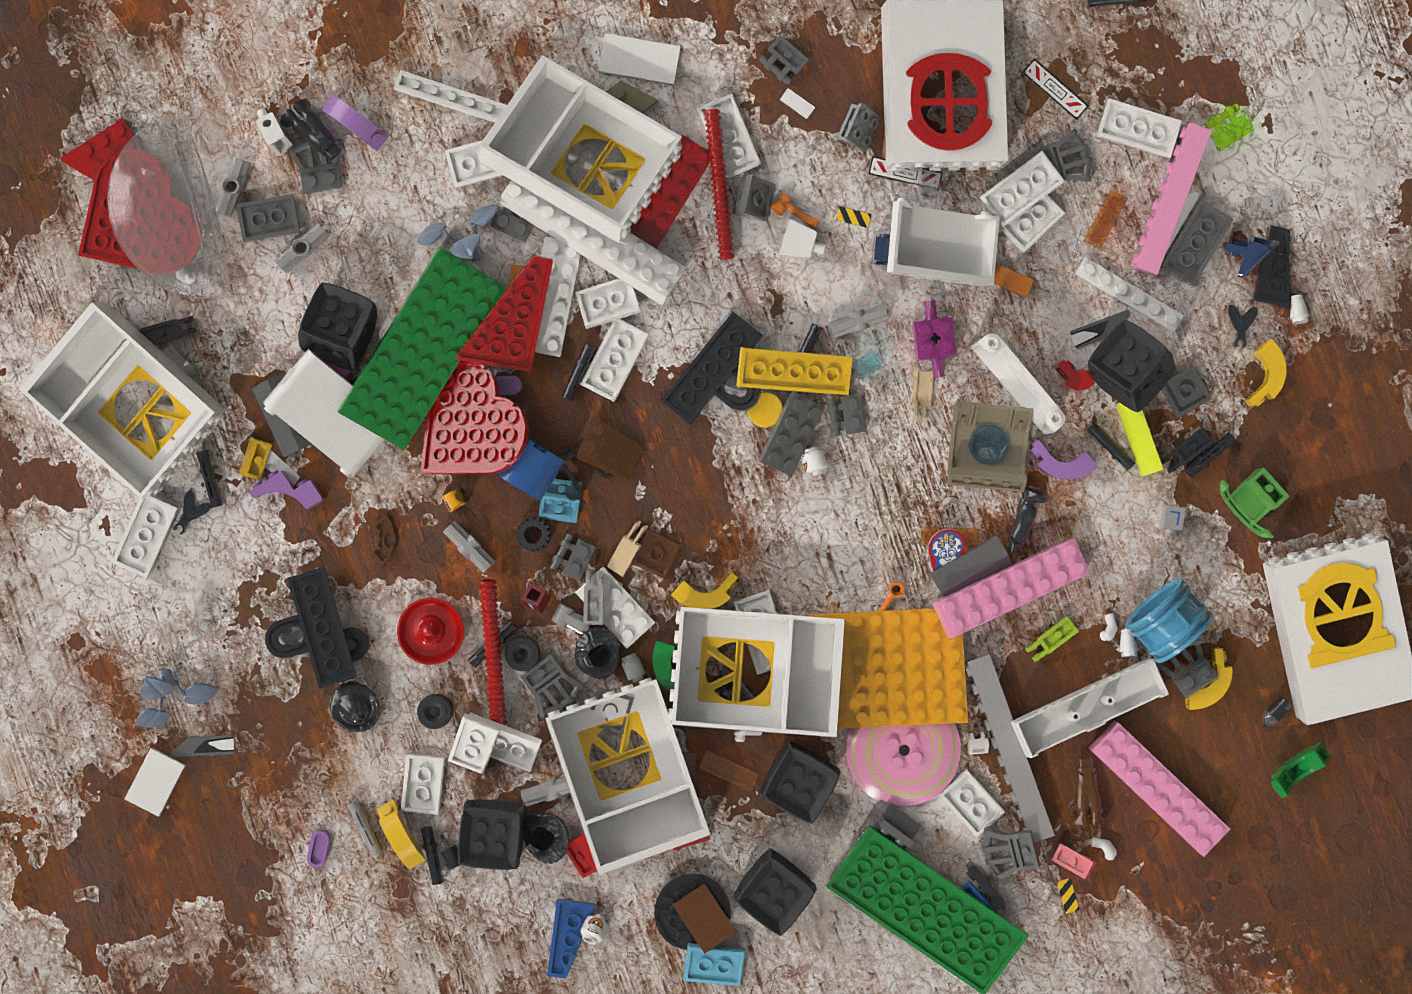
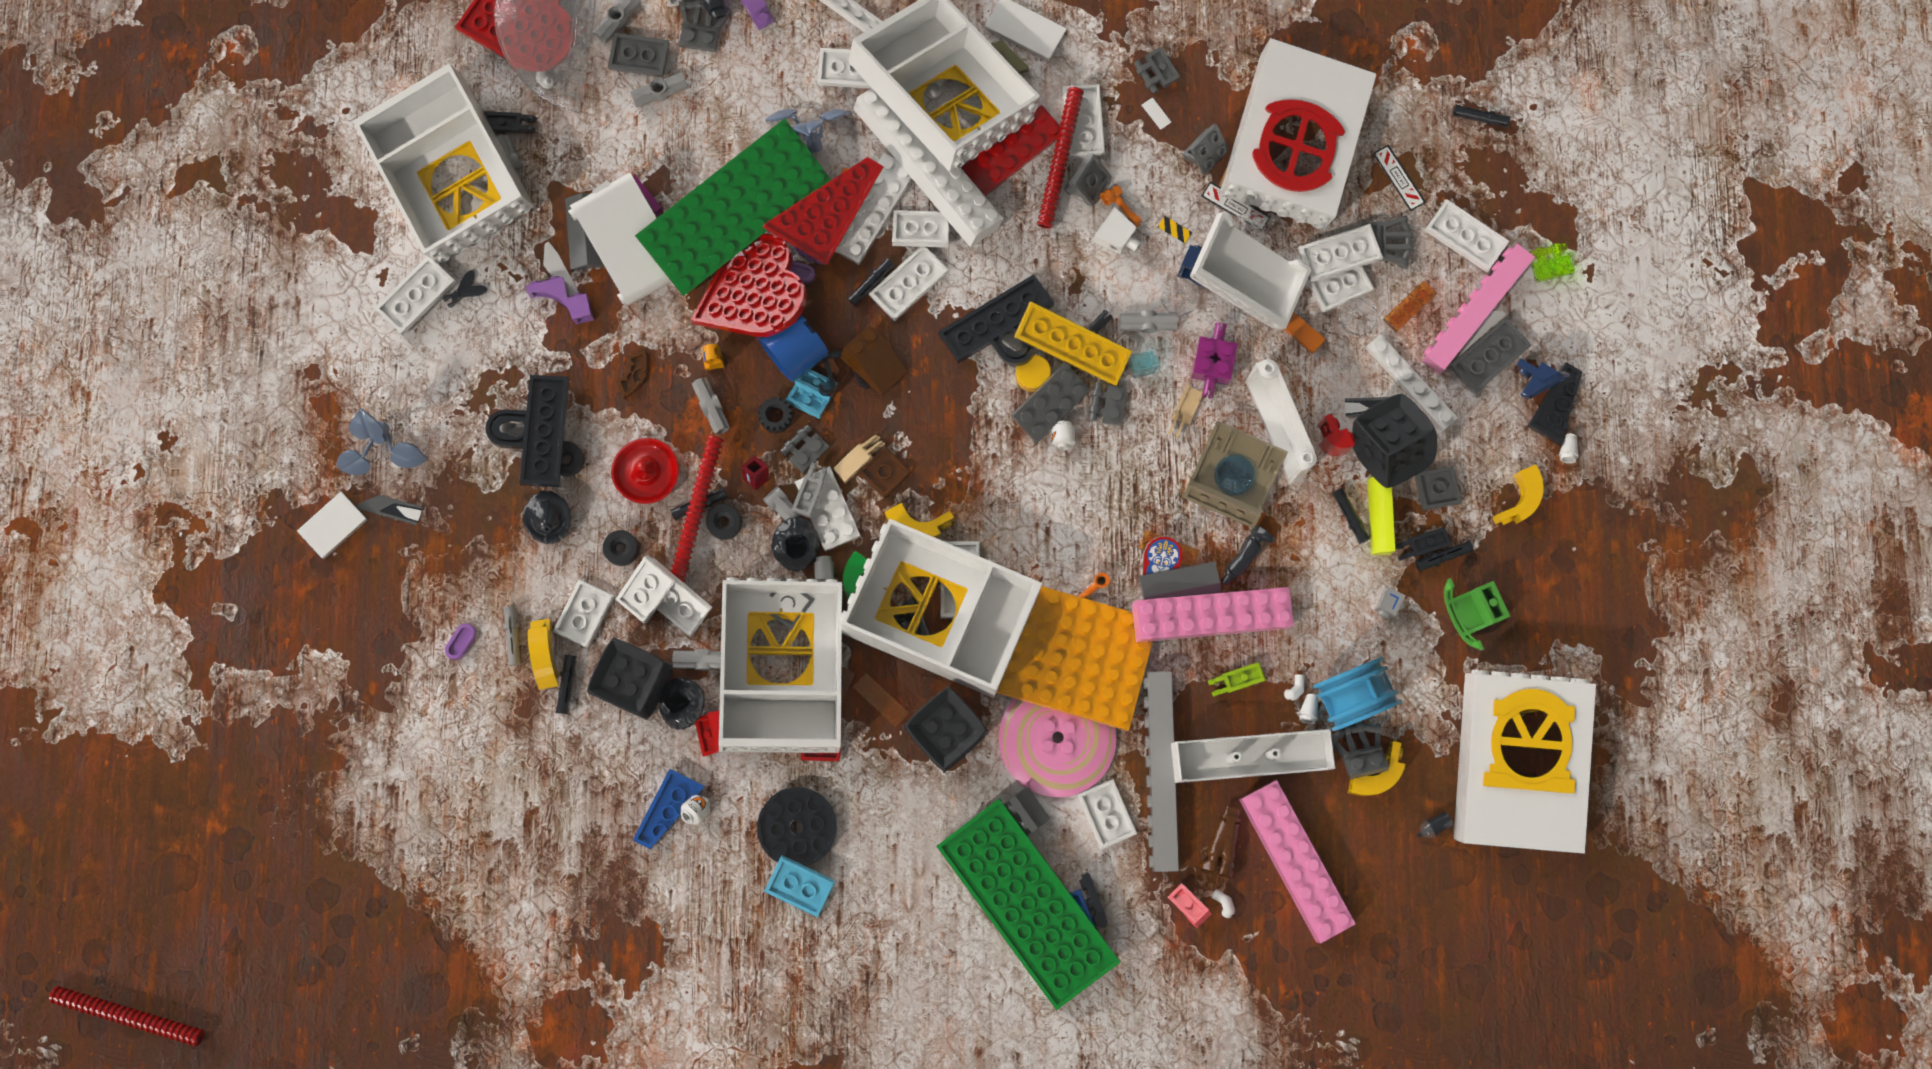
camera: 25 degrees right, 10 degrees down
black pin [196,450,223,508] -> none
yellow slope [239,437,272,480] -> none
black piece [298,282,378,370] -> none
black piece [438,834,460,870] -> none
dark grey plate [491,208,534,243] -> none
dark grey plate [520,654,586,719] -> none
reddish brown tile [673,883,737,954] -> none
black piece [733,848,817,936] -> none
white arm [734,730,762,742] -> none
white tile [968,732,989,755] -> none
dark grey plate [982,827,1041,881] -> none
medium lavender arch [1030,439,1098,479] -> none
sticker [1057,878,1079,914] -> none
black piece [1228,305,1258,348] -> none
green arch [1271,742,1332,798] -> none

